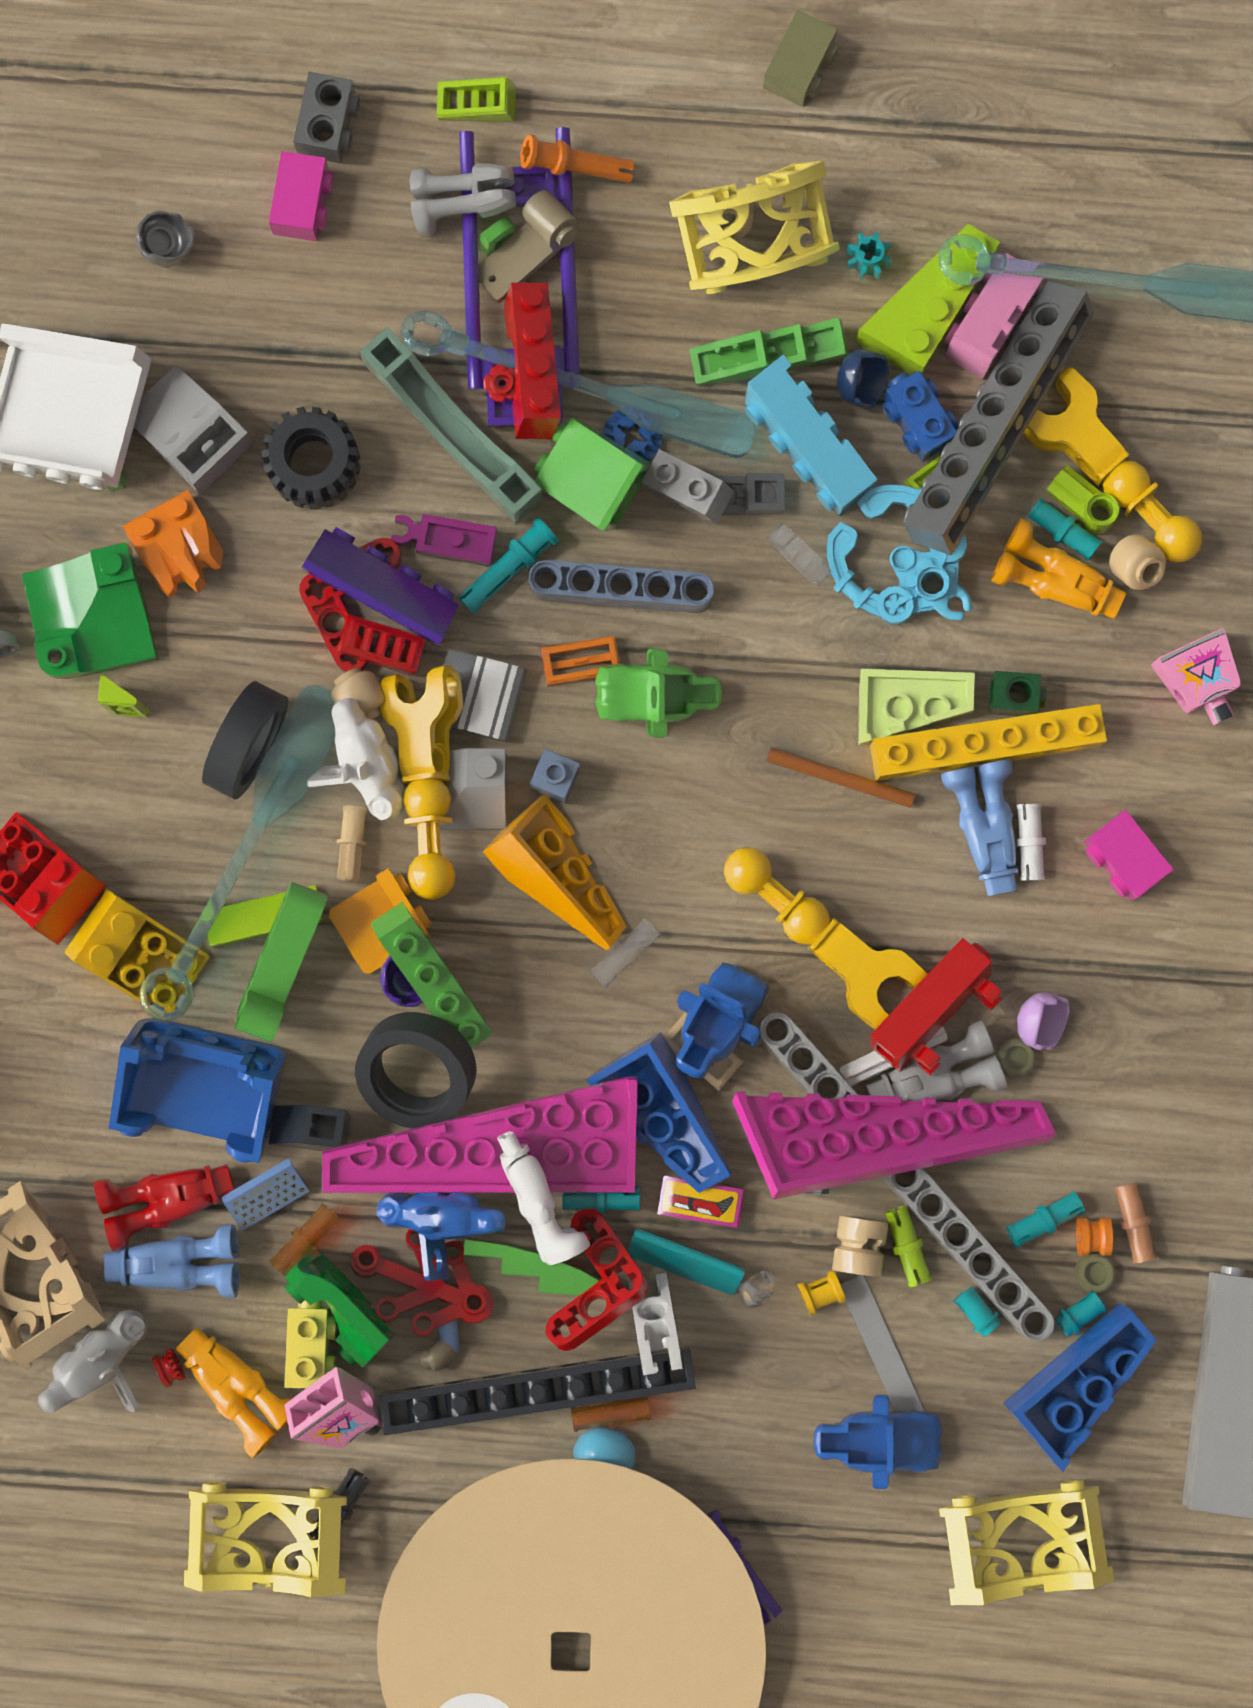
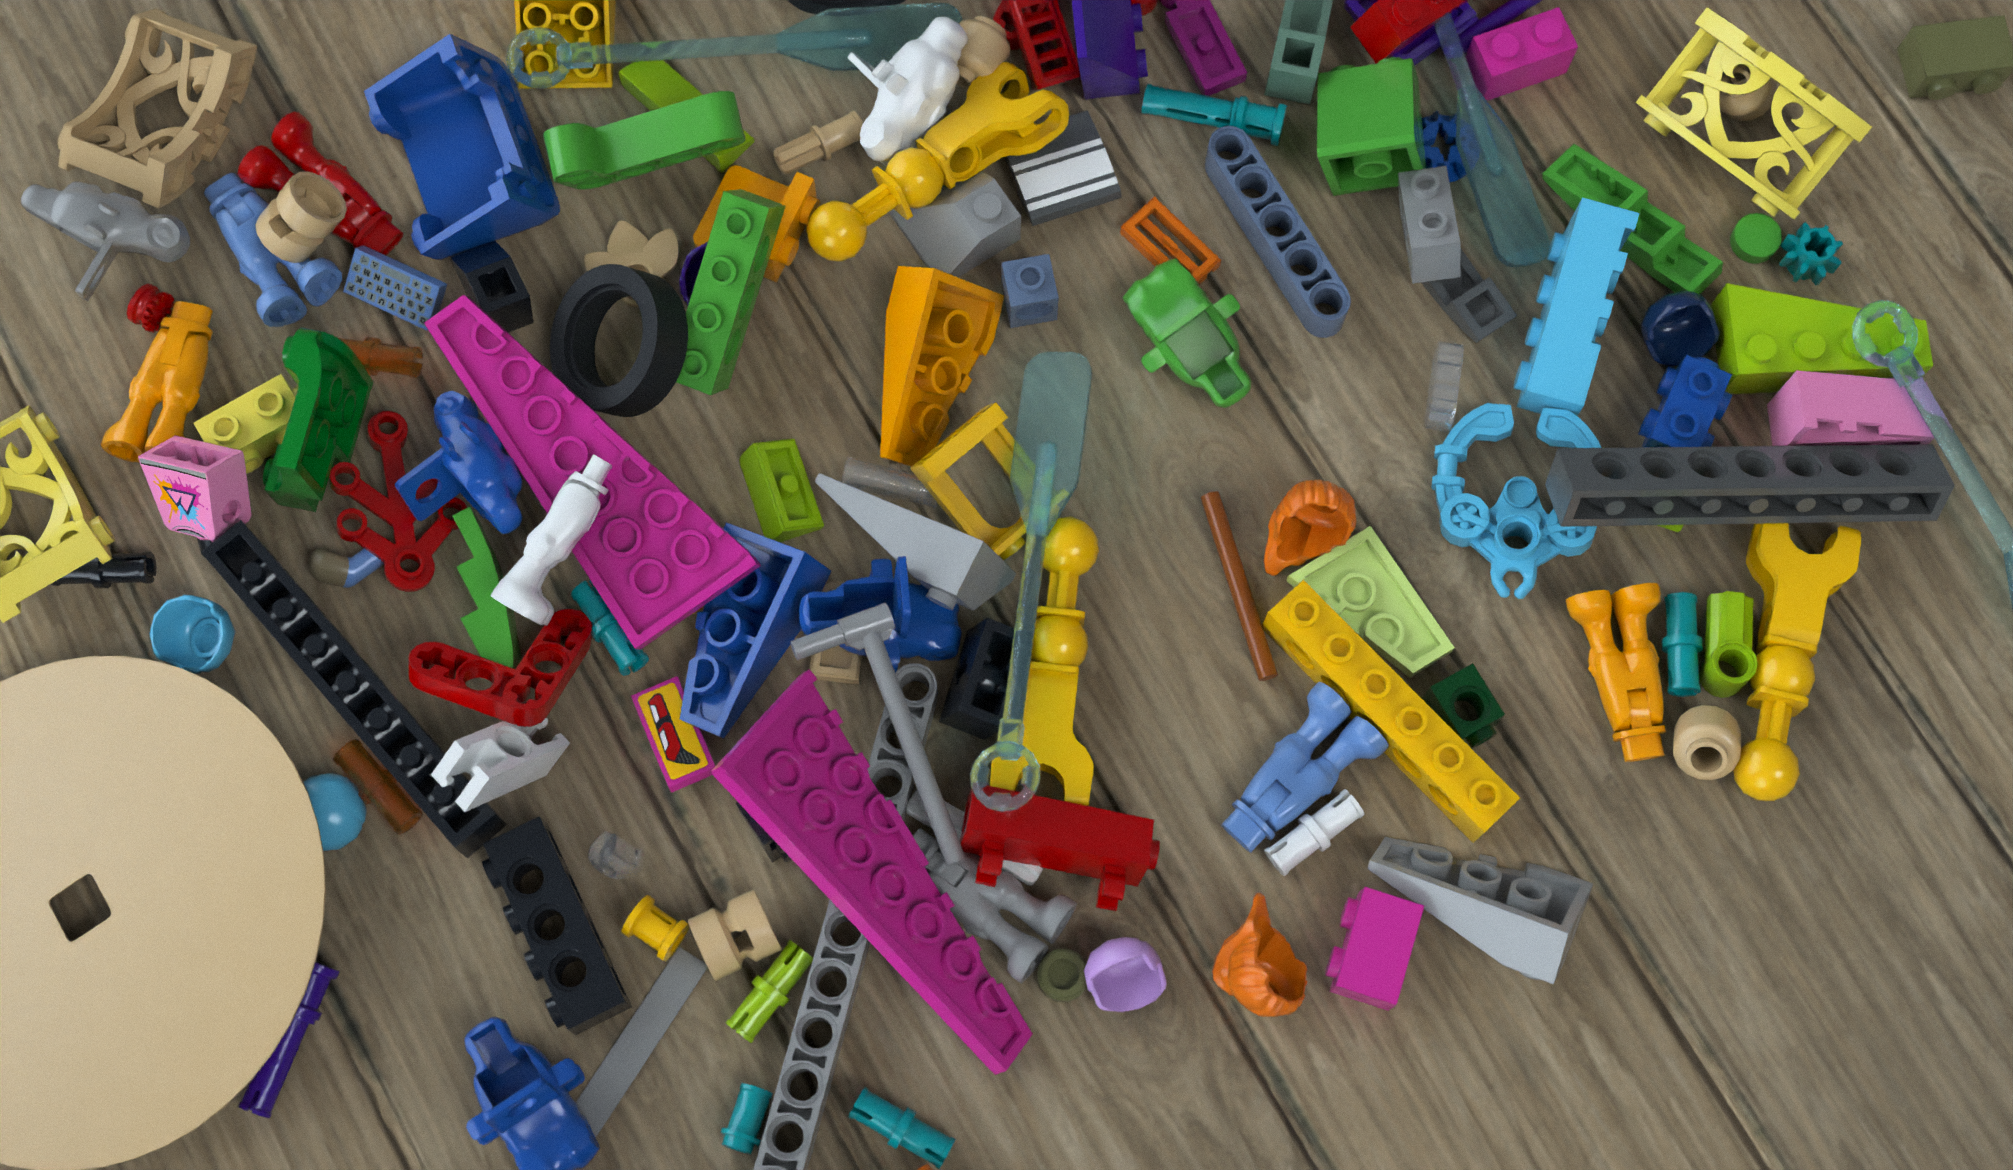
camera: 55 degrees right, 10 degrees down
teal slope [627,1228,745,1295] -> none
bright pink torso [1151,628,1241,726] -> none
none -> medium azure hair [149,595,236,674]
none -> tan wheel [255,172,347,263]
none -> black brick [482,816,632,1035]
none -> tan plate [584,220,679,307]
none -> lime slope [739,439,824,542]
none -> light grey bar [790,603,966,866]
none -> light grey wedge [815,473,1016,611]
none -> yellow panel [910,402,1069,560]
none -> black brick [939,617,1033,740]
none -> clear light blue piece [970,352,1092,812]
none -> orange hair [1212,893,1307,1017]
none -> orange hair [1264,480,1356,576]
none -> light grey wedge [1368,837,1593,984]
none -> dark pink brick [1463,7,1578,103]
none -> bright green tile [1730,213,1782,264]

